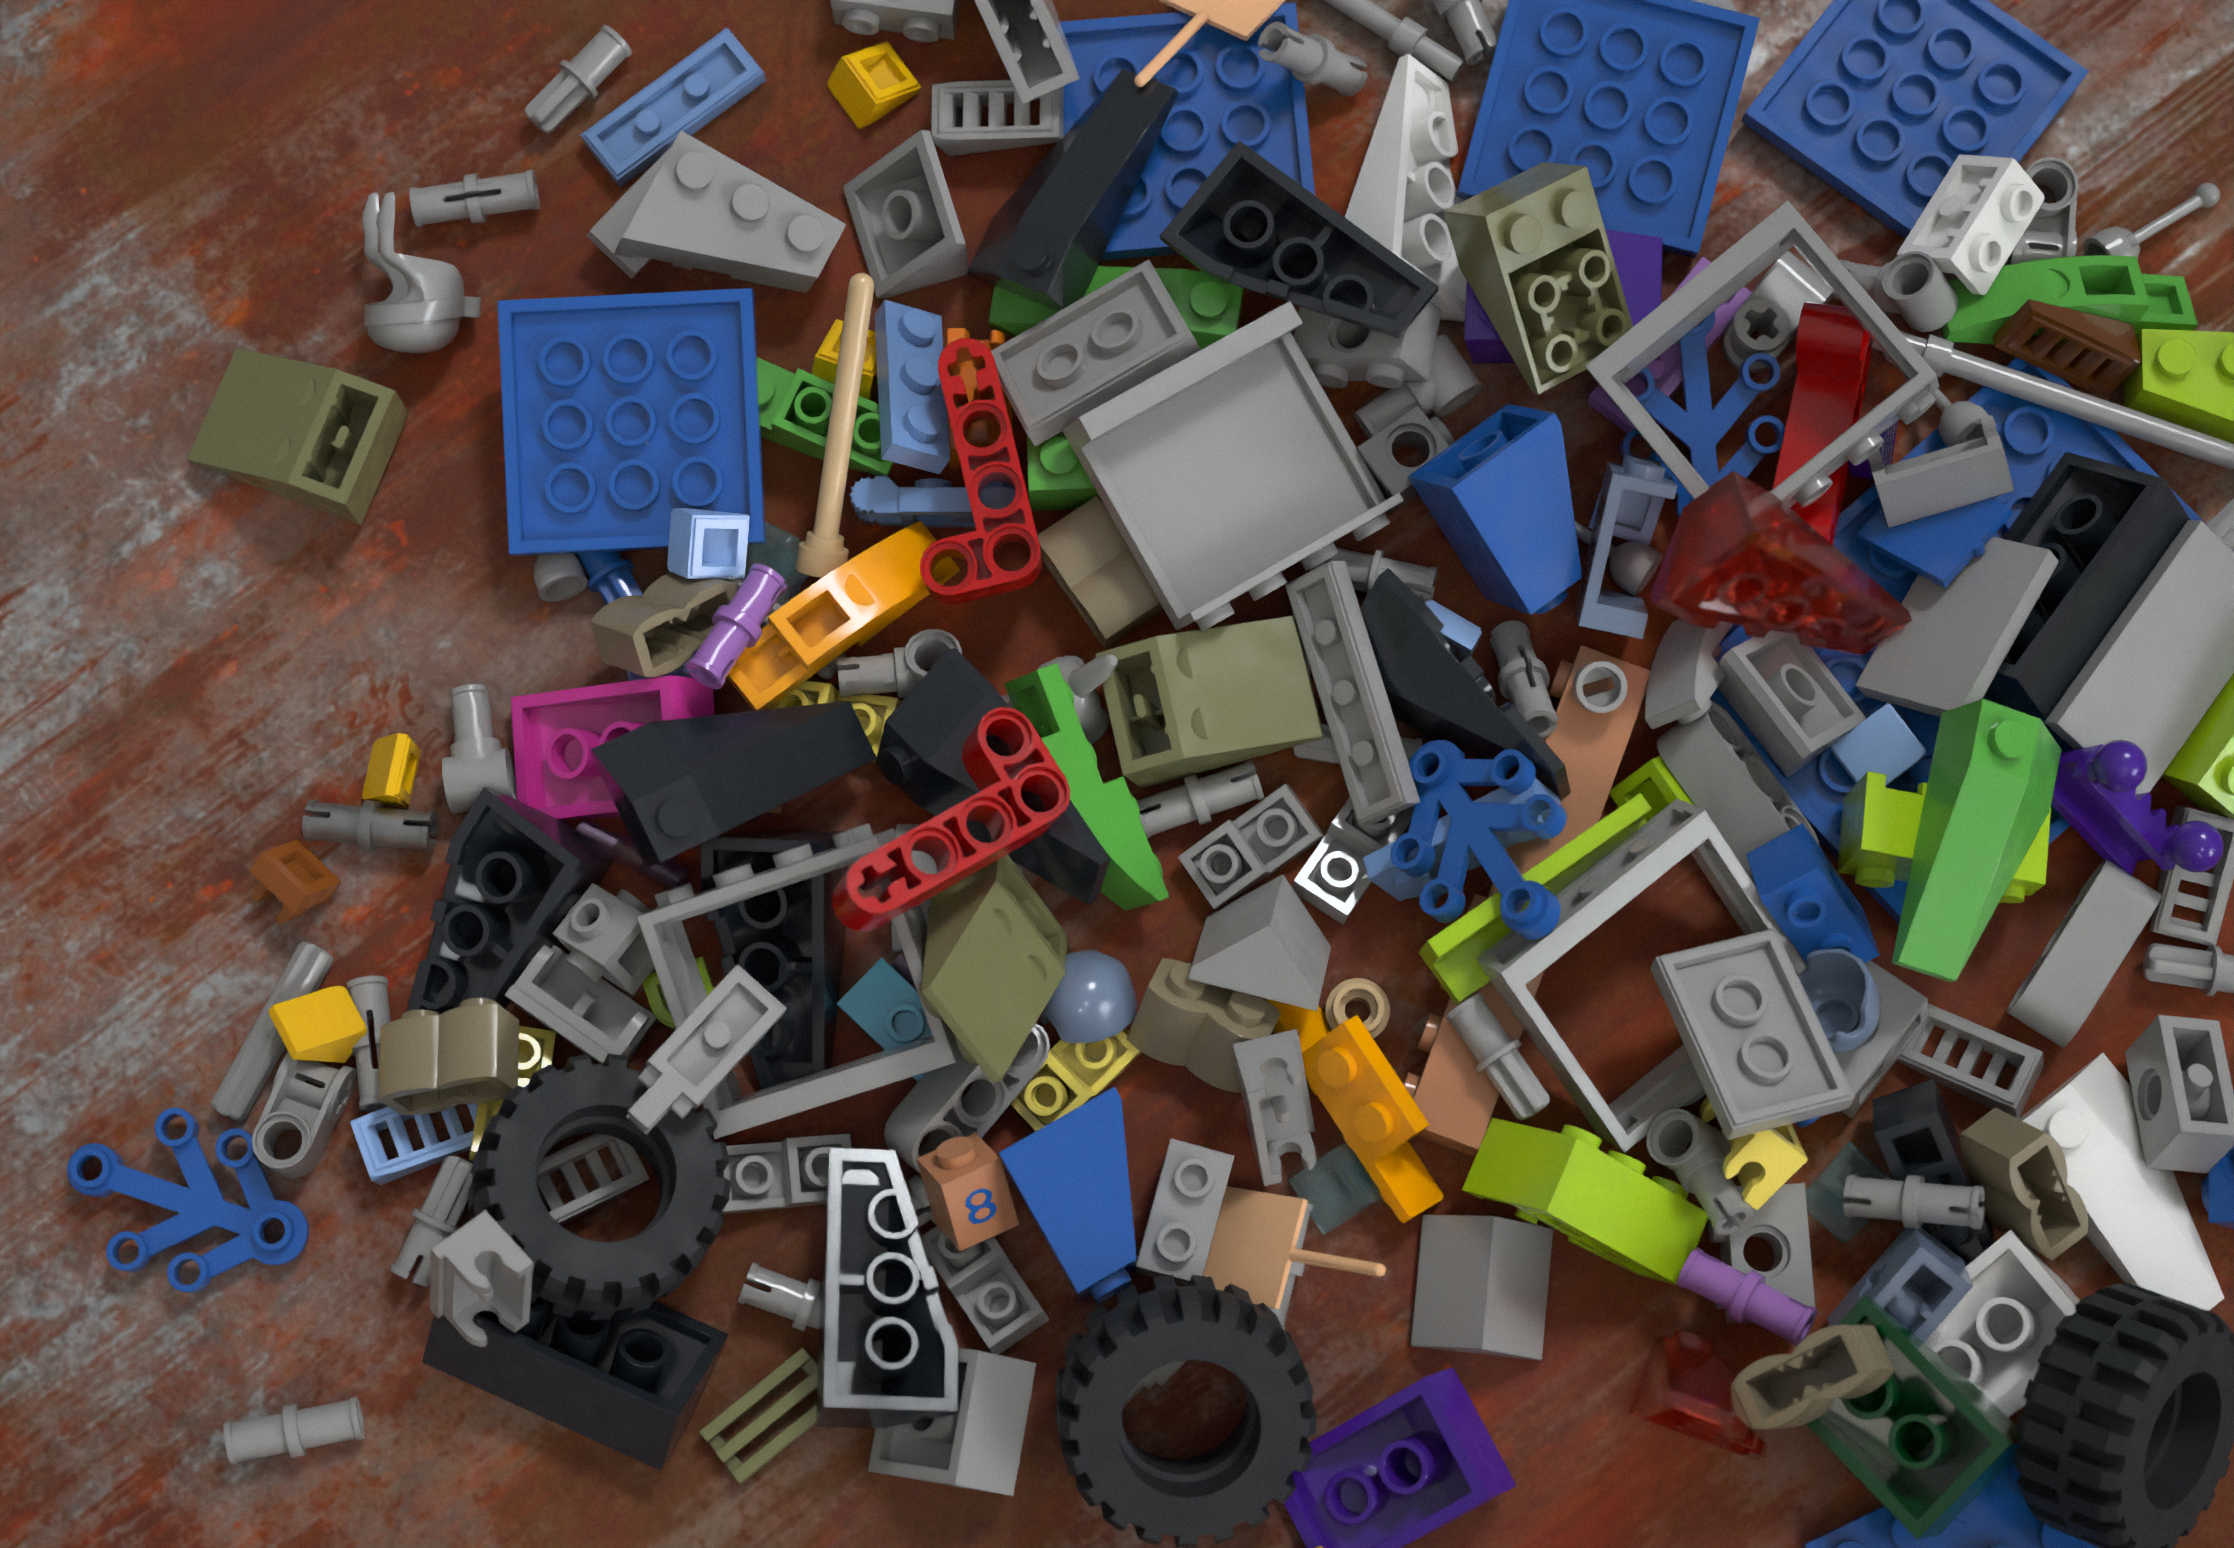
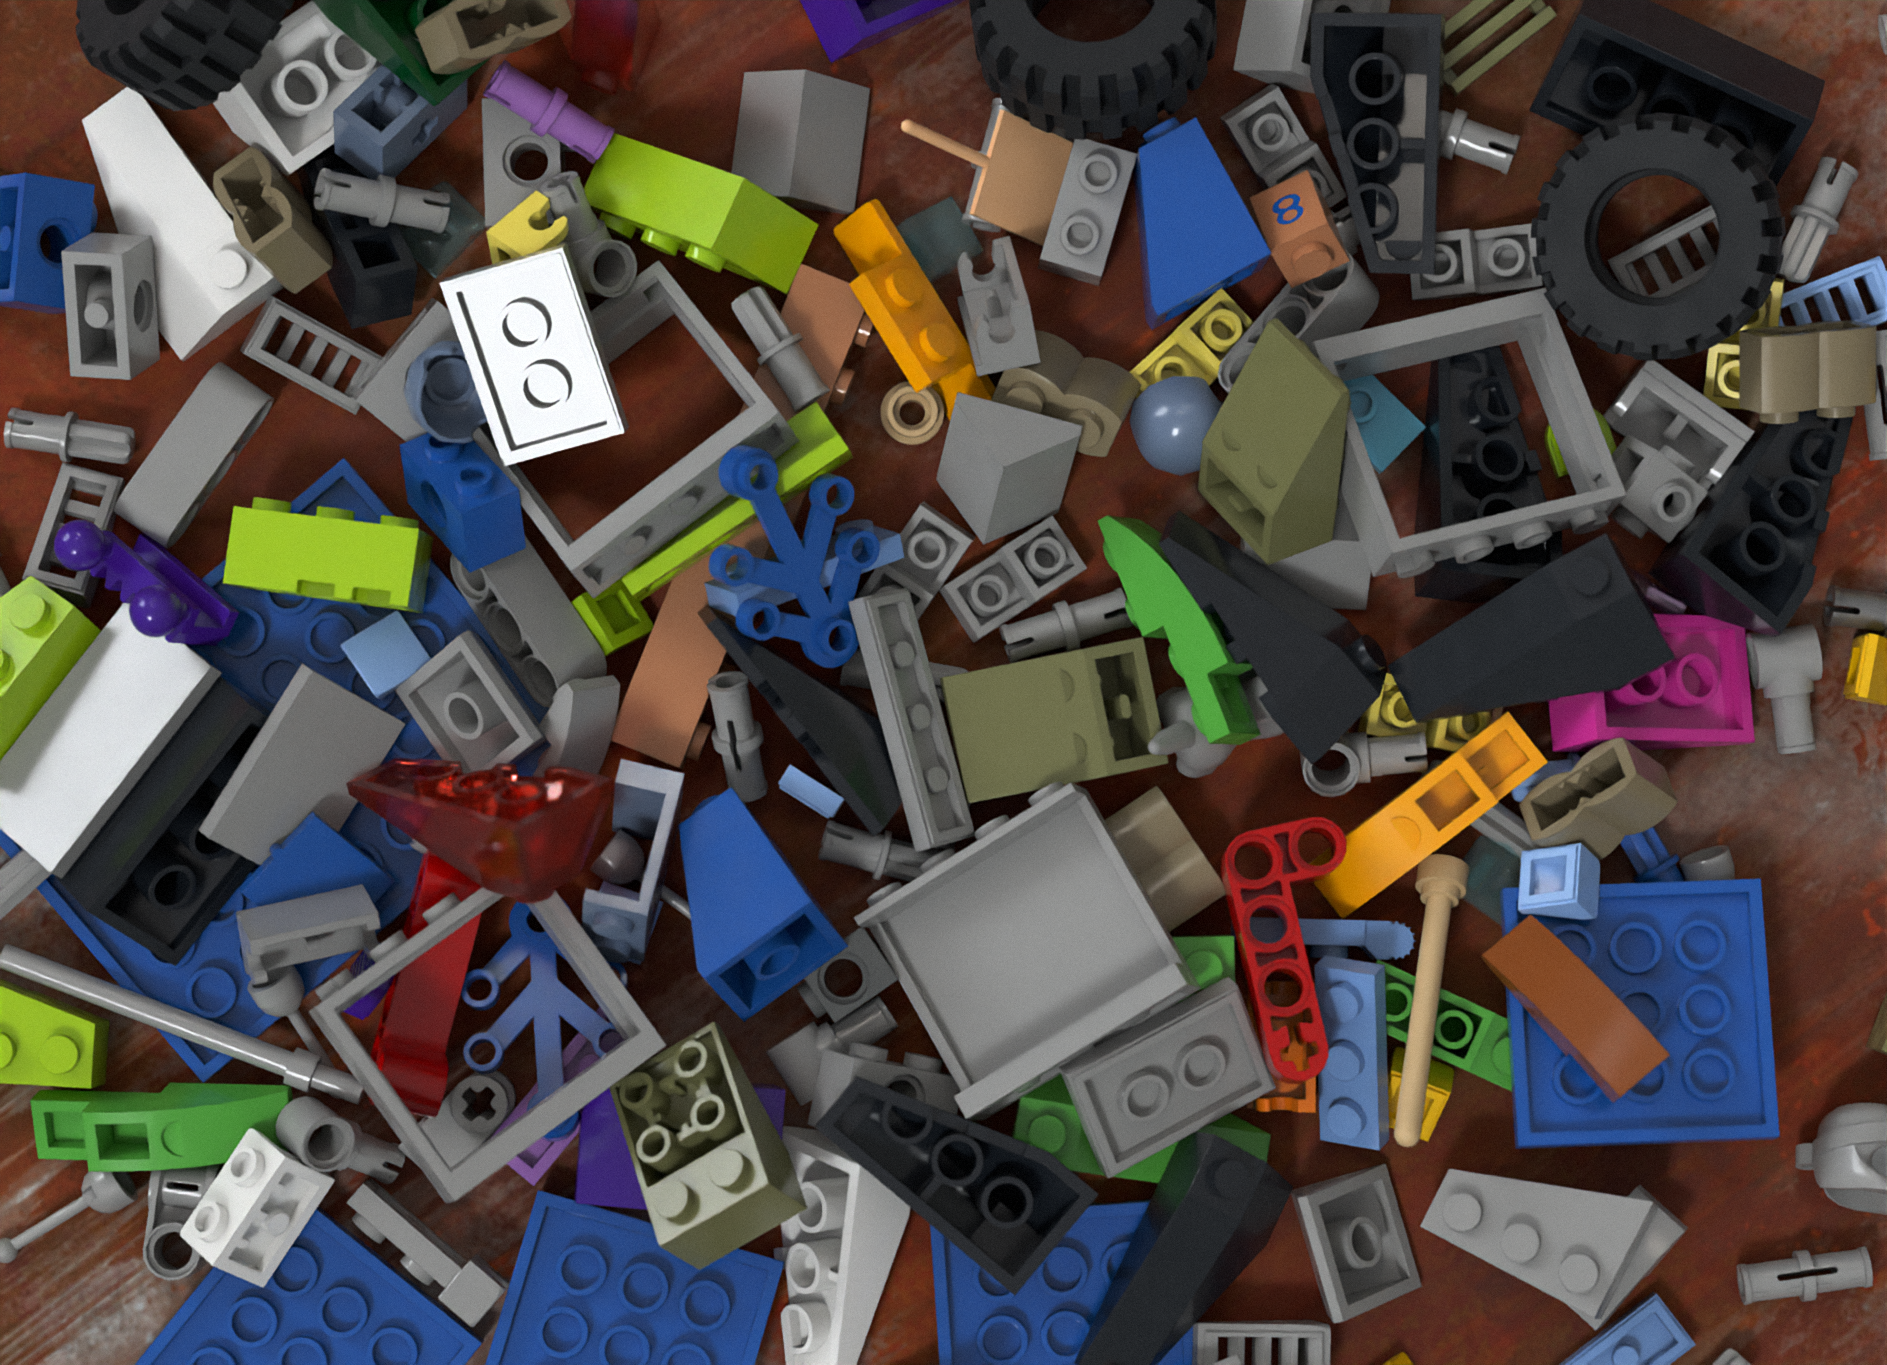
camera: 175 degrees right, 10 degrees up
light grey hinge [430,1210,533,1347] -> none
light grey hinge [626,964,787,1135] -> none
medium lavender pin [685,563,788,690] -> none
red beam [832,707,1070,931] -> none
light grey hinge [1573,661,1628,713] -> none
bright green wedge [1892,699,2061,982] -> none
reddish brown slope [1992,299,2141,396] -> none
none -> light grey plate [346,1178,510,1327]
none -> dark orange slope [1481,914,1670,1103]

